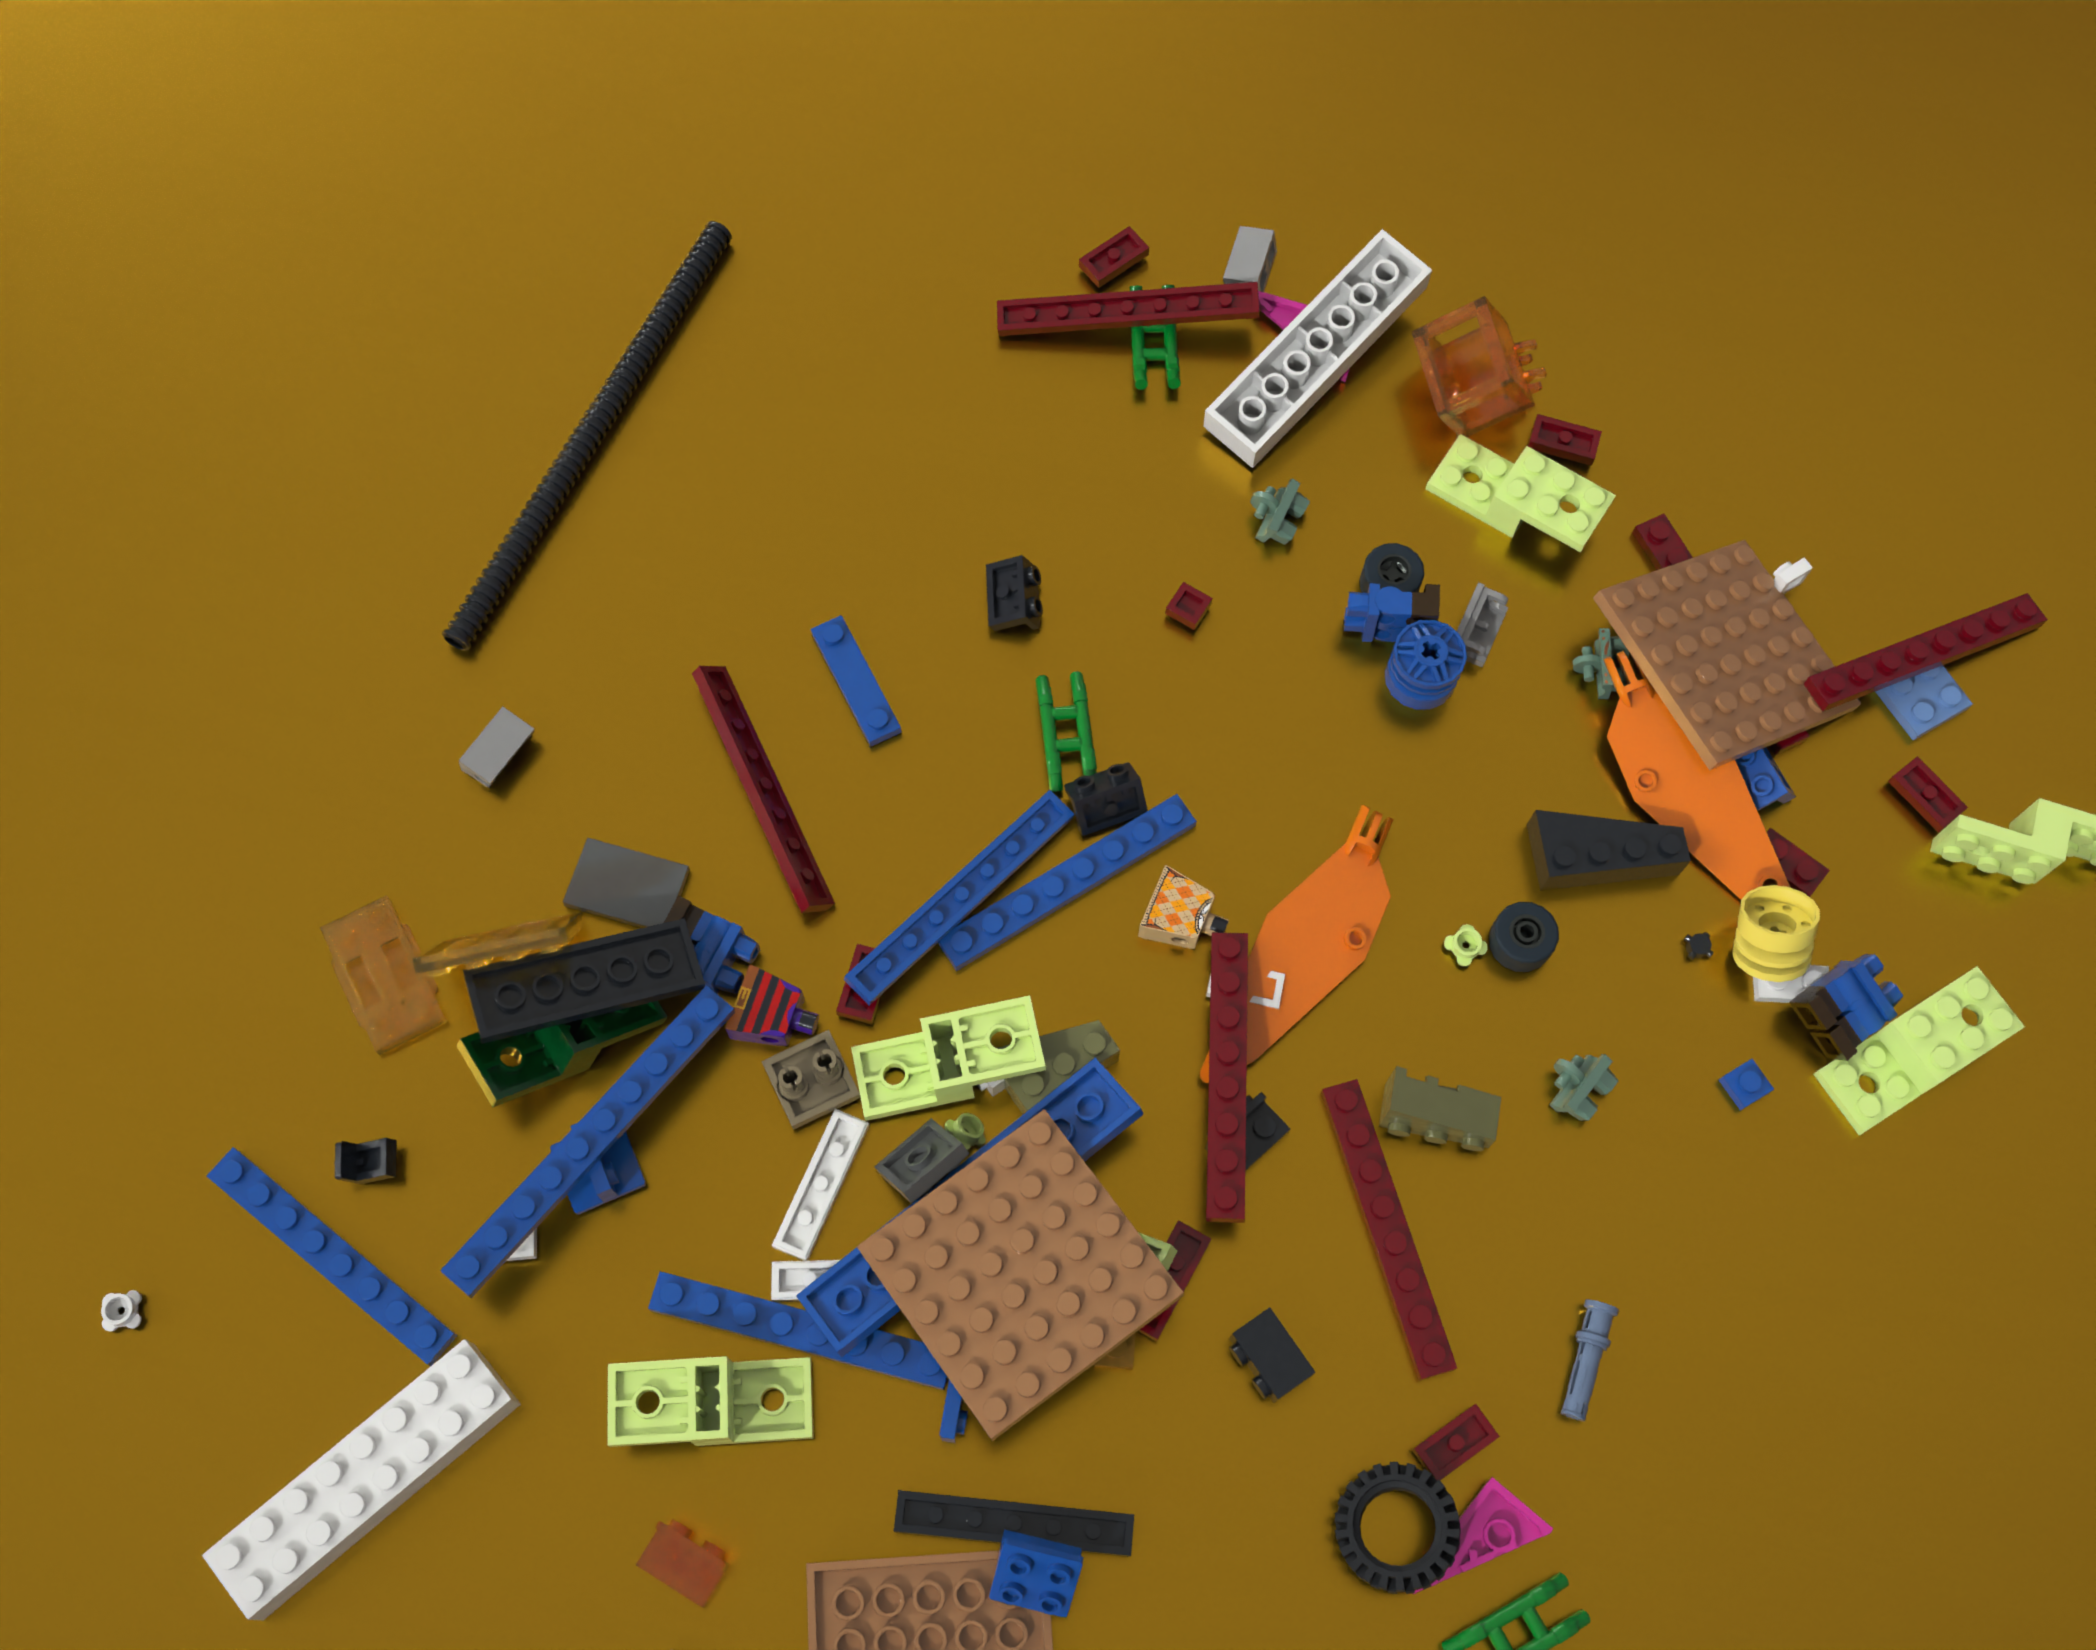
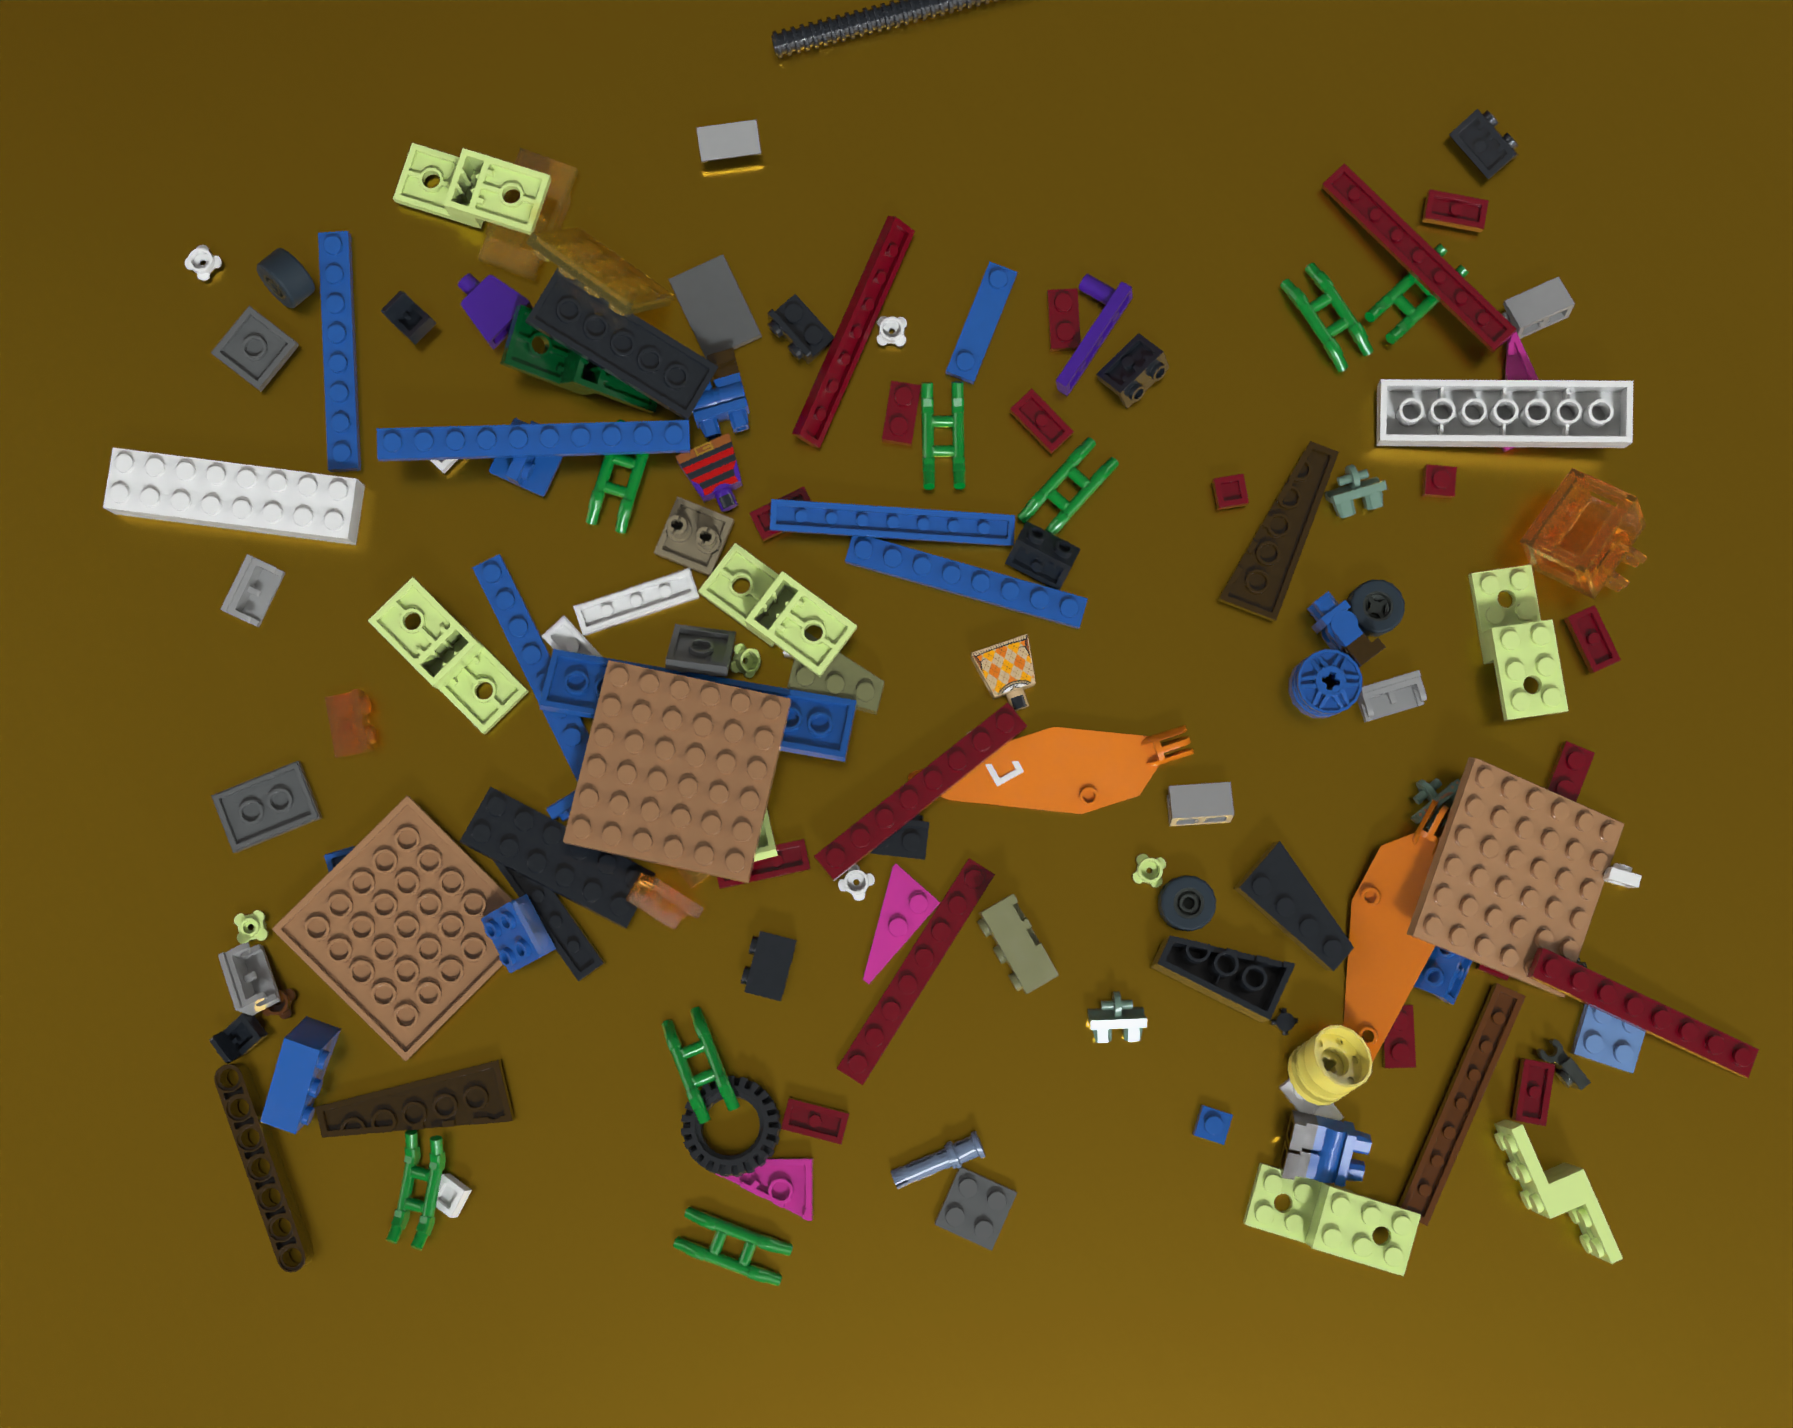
camera: 45 degrees right, 15 degrees up
none -> dark grey plate [211,306,299,392]
none -> light grey hinge [220,554,285,627]
none -> black wheel [257,248,315,308]
none -> yellowish green bracket [393,143,552,236]
none -> dark purple torso [458,273,533,350]
none -> black plate [460,787,656,929]
none -> green piece [585,419,650,533]
none -> clear orange bracket [626,873,704,930]
none -> green piece [661,1007,740,1124]
none -> black bracket [767,294,834,364]
none -> white plate [838,864,875,901]
none -> dark pink wing [863,864,940,984]
none -> white plate [877,316,907,347]
none -> dark red plate [882,380,921,447]
none -> green piece [921,381,966,490]
none -> dark grey plate [934,1166,1017,1251]
none -> dark red plate [1009,388,1074,454]
none -> dark red plate [1047,288,1081,352]
none -> dark purple piece [1056,273,1133,396]
none -> black wedge [1151,936,1295,1023]
none -> light grey hinge [1167,782,1234,827]
none -> dark brown wing [1218,441,1339,622]
none -> green piece [1280,263,1374,372]
none -> reddish brown plate [1398,983,1526,1226]
none -> dark red plate [1422,464,1457,499]
none -> black bracket [1449,109,1519,179]
none -> pearl dark grey plate [1536,1038,1591,1090]

